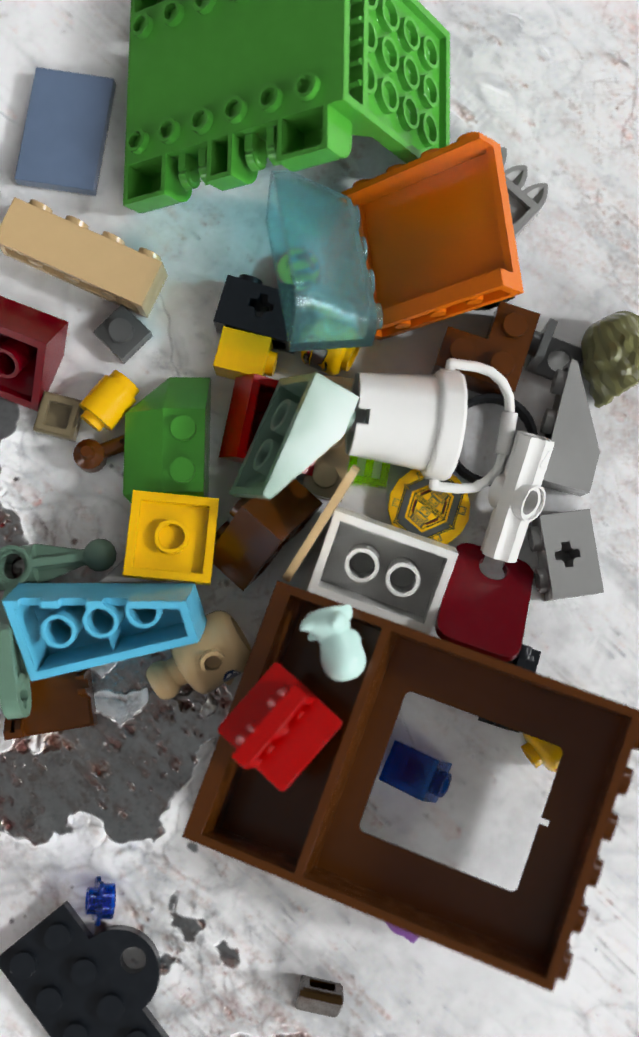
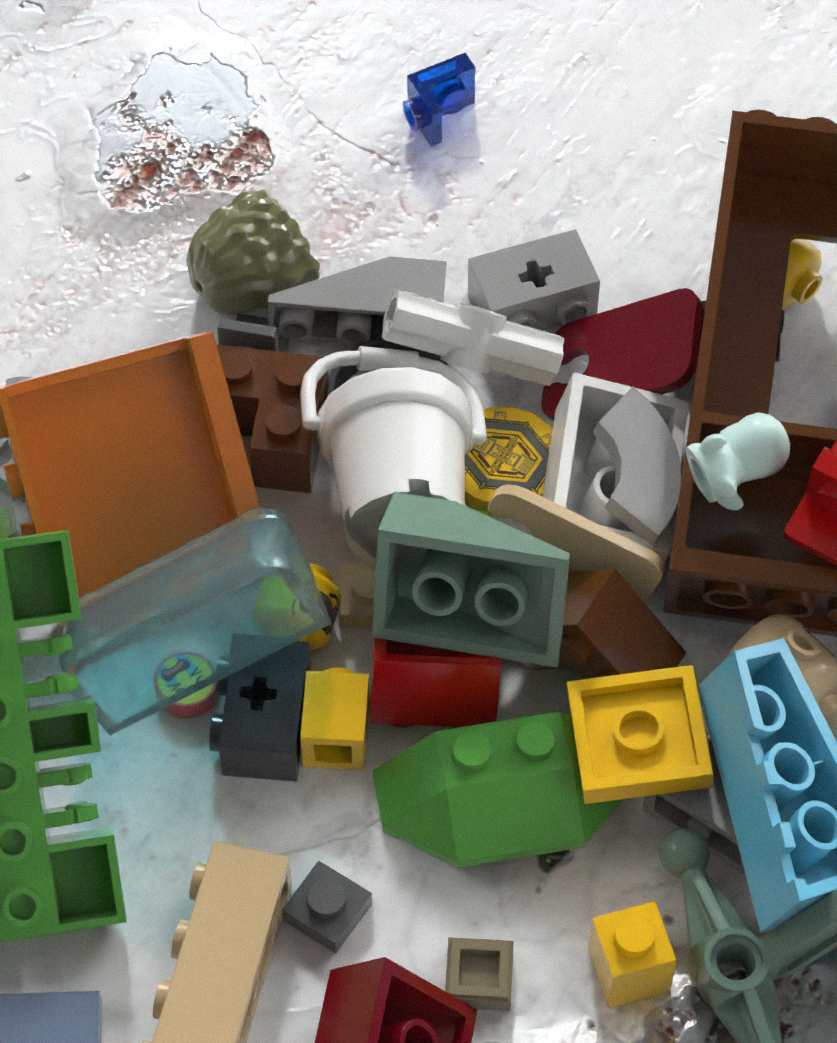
camera: 100 degrees left, 25 degrees down
reddish brown piece [73,434,125,473] -> none
yellow brick [79,370,140,432] -> none
none -> yellow brick [588,901,676,1008]
none -> light grey tile [593,386,681,546]

